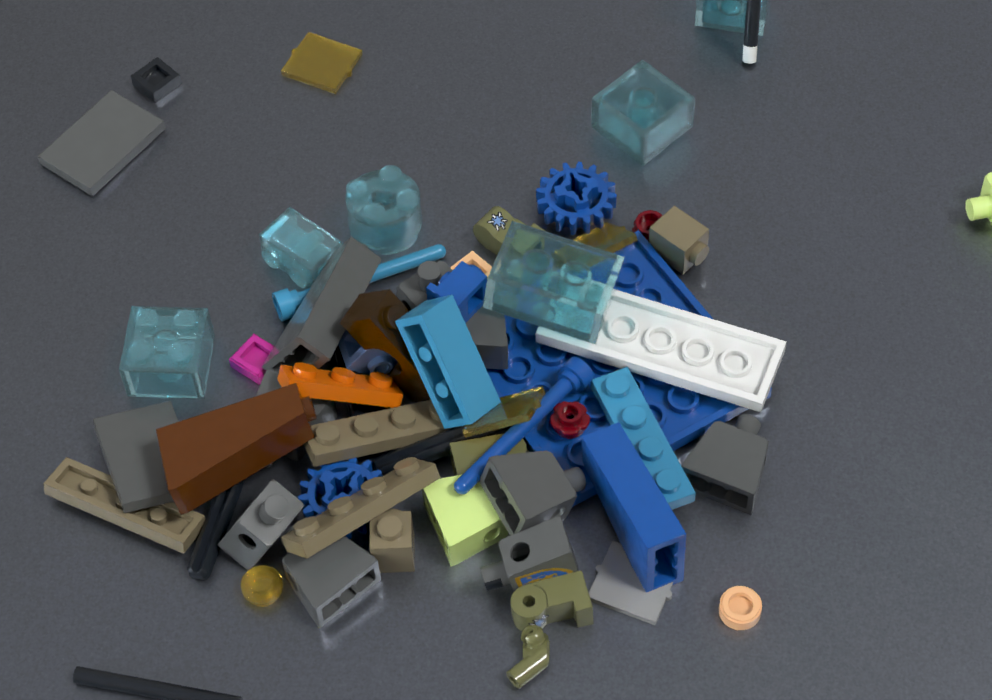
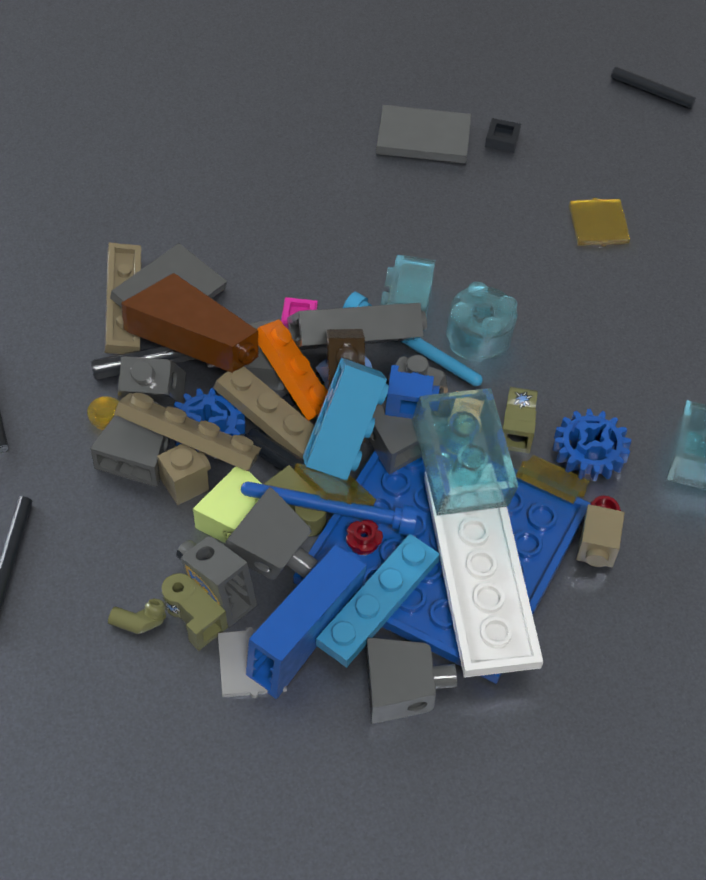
camera: 55 degrees right, 0 degrees up
clear light blue brick [119,306,215,399] -> none
light nougat tile [719,586,762,630] -> none

